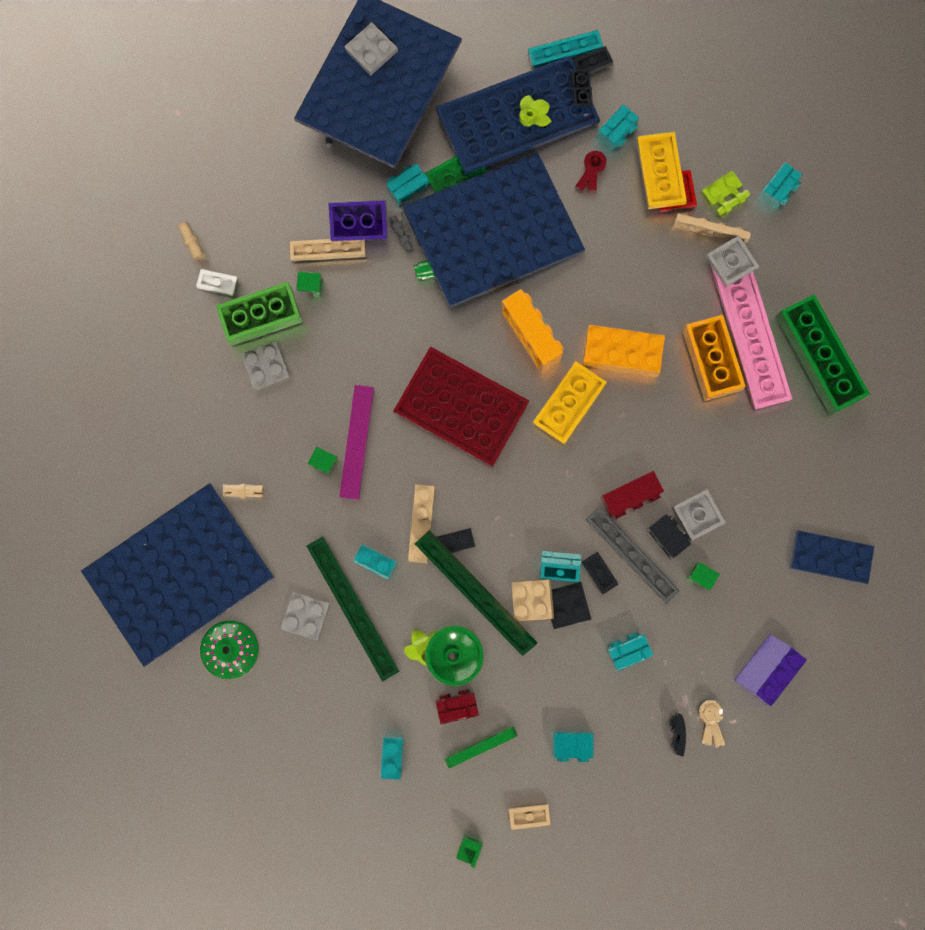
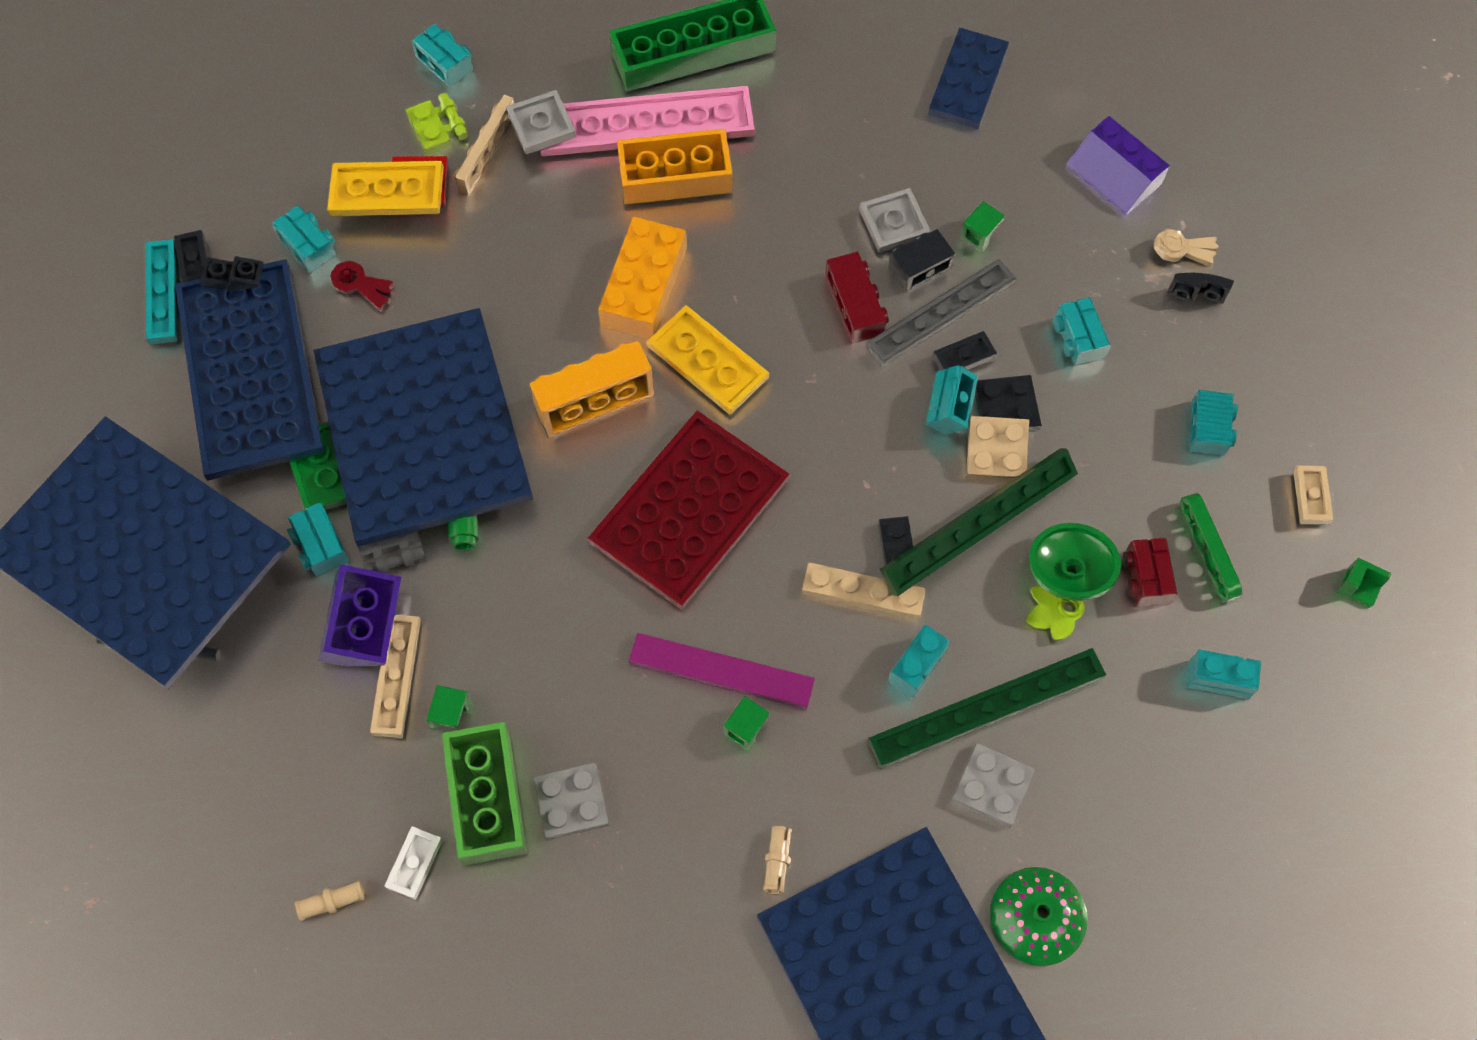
camera: 85 degrees left, 15 degrees down
light grey plate [344,22,398,76] -> none
lime plate [519,95,551,127] -> none

